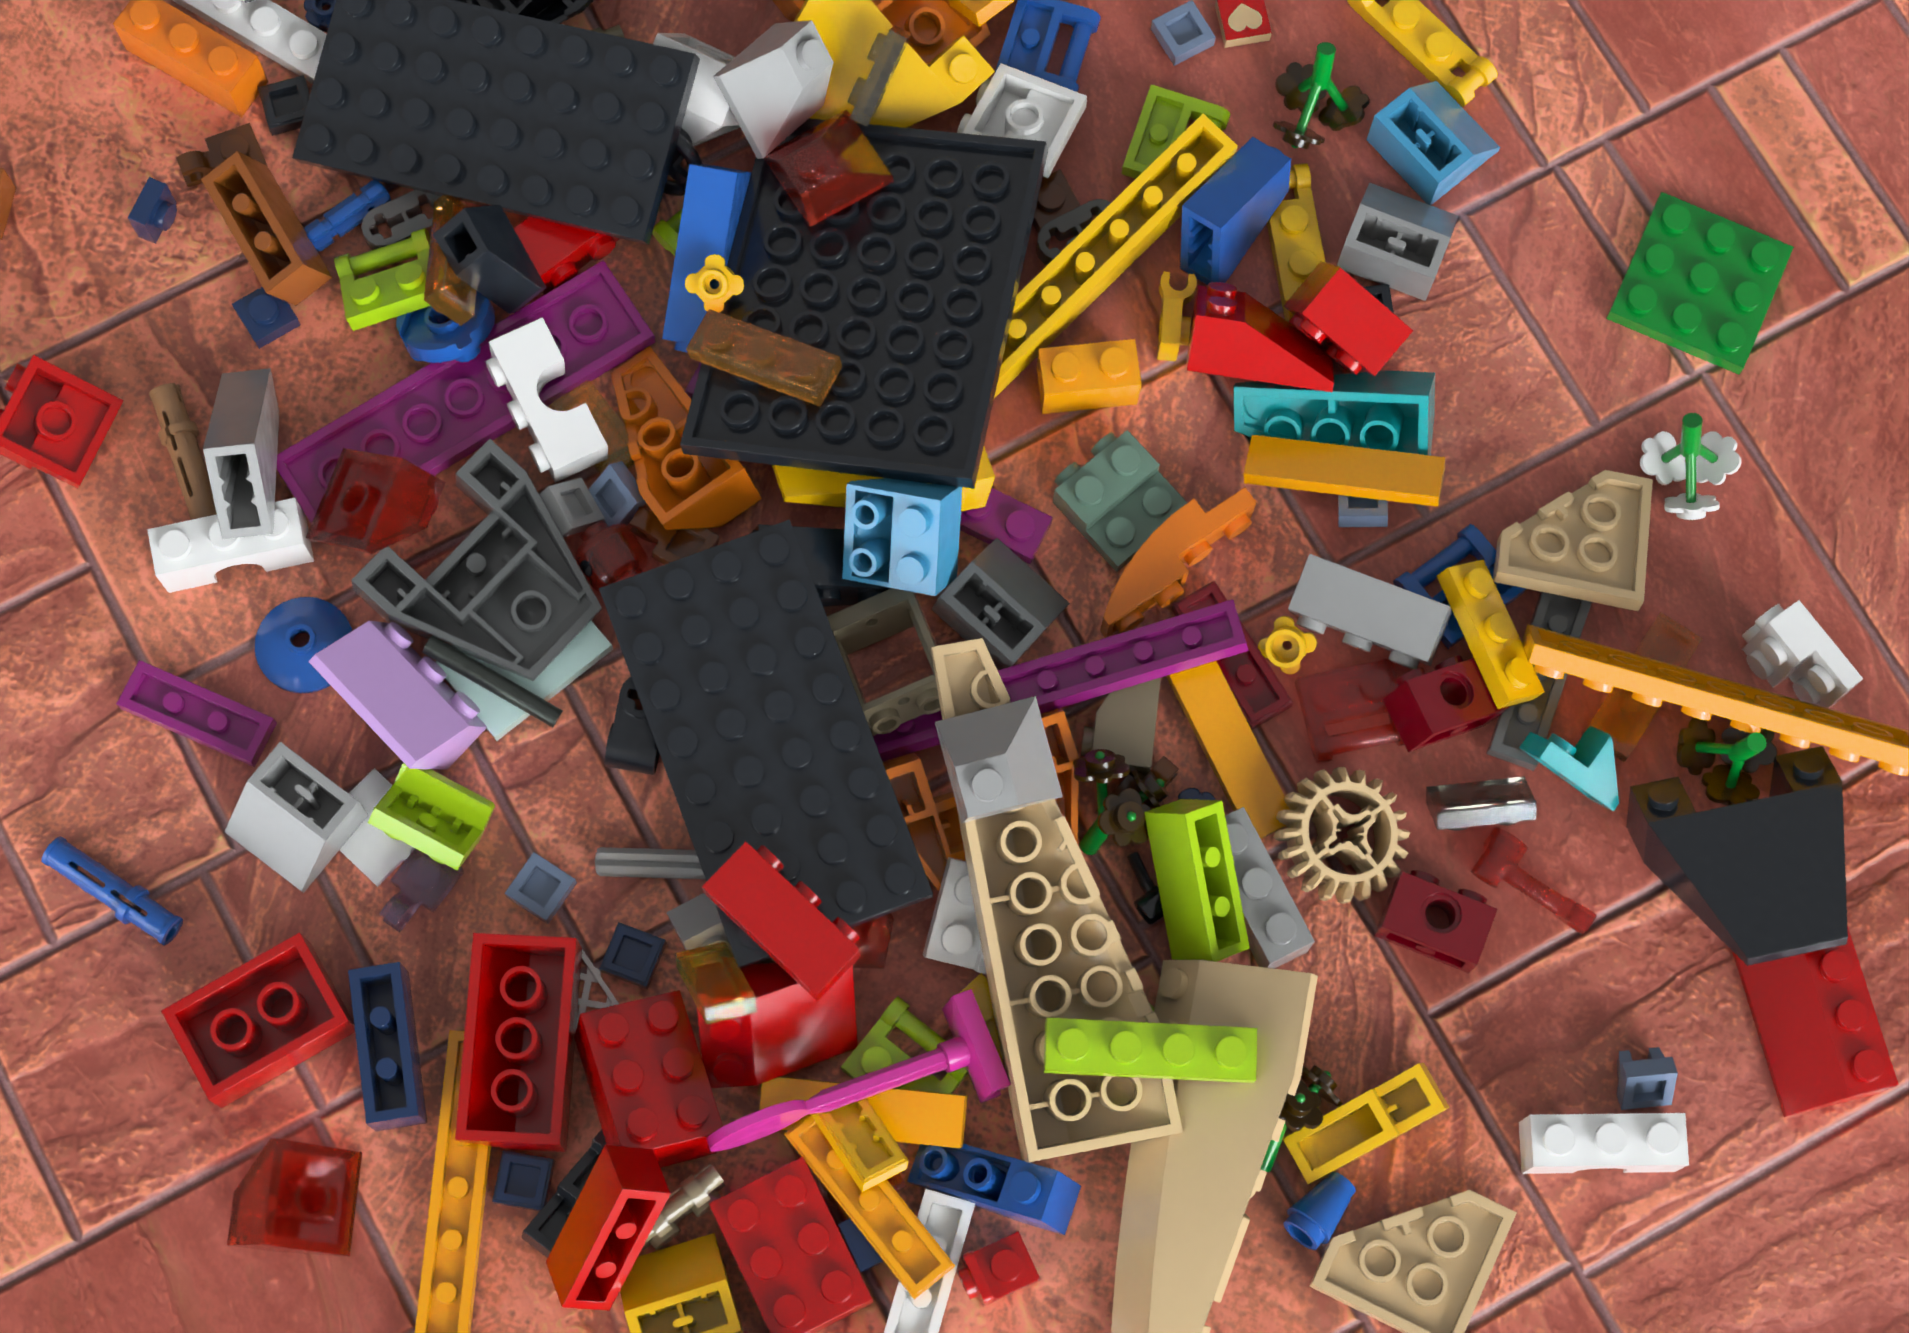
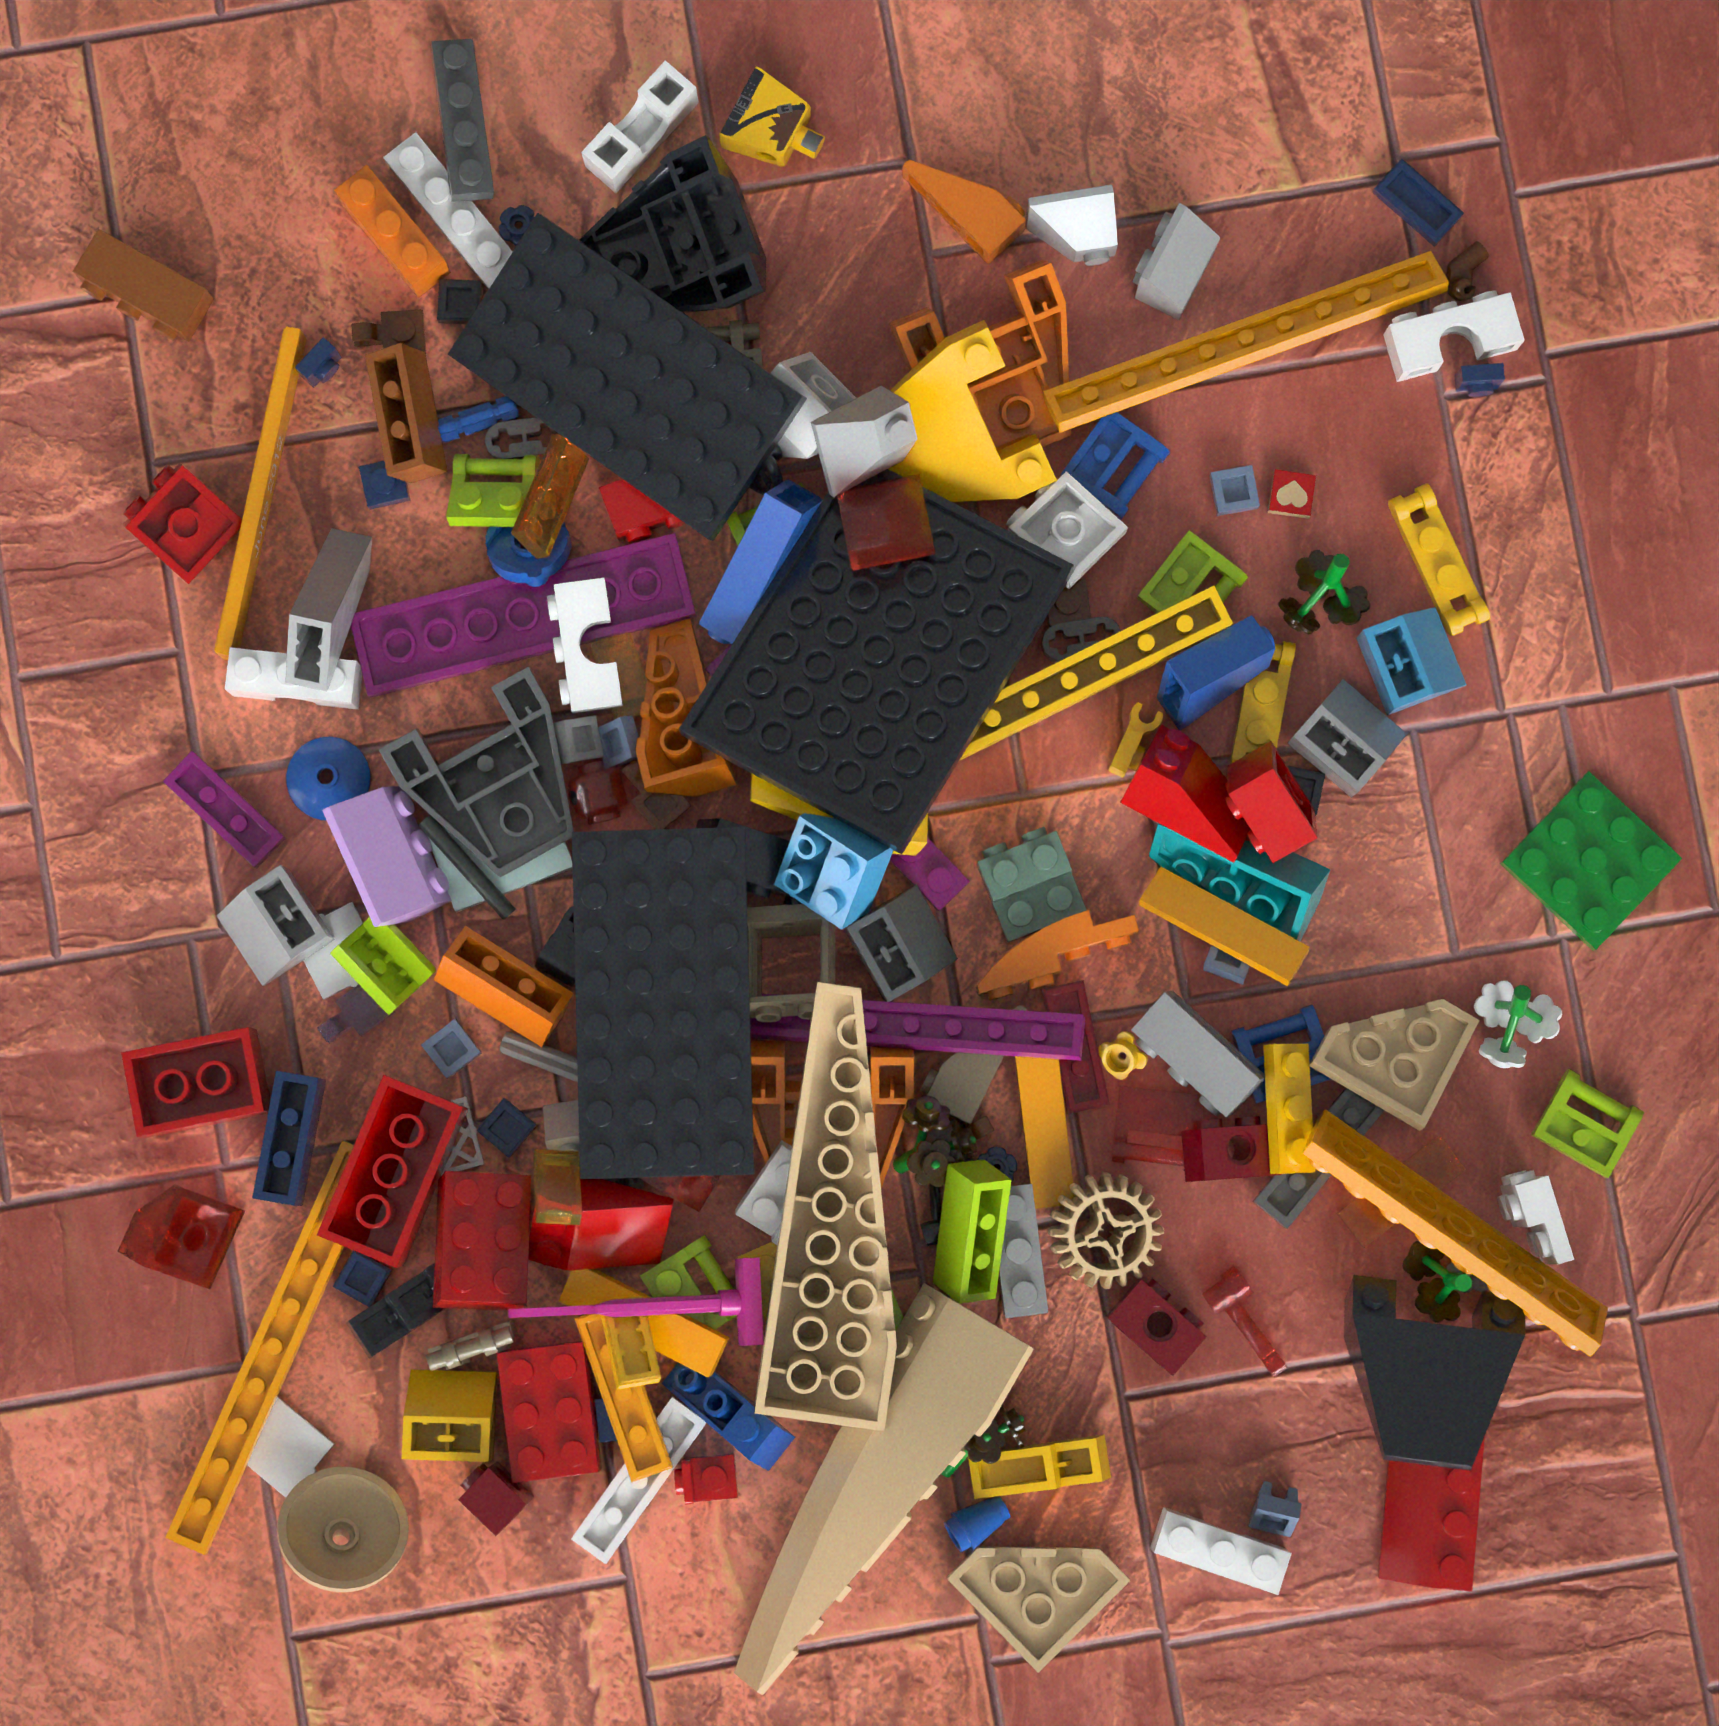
camera: 25 degrees right, 10 degrees up
blue pin [41,836,183,946] -> none
medium nougat pin [149,383,217,520] -> none
clear red slope [306,448,446,554] -> none
black slope [433,205,547,314] -> none
red brick [546,1145,671,1311] -> none
yellow plate [685,254,744,314] -> none
clear orange plate [686,309,843,406] -> none
red brick [702,842,861,1002] -> none
clear smoke plate [847,25,911,126] -> none
light grey slope [935,696,1063,823] -> none
light orange brick [1036,339,1141,414] -> none
lime plate [1044,1018,1257,1083] -> none
clear smoke plate [1426,776,1537,831] -> none
slope [1519,726,1619,812] -> none
none -> light orange tile [214,326,307,660]
none -> orange brick [434,926,574,1047]
none -> lime plate [1531,1069,1644,1178]

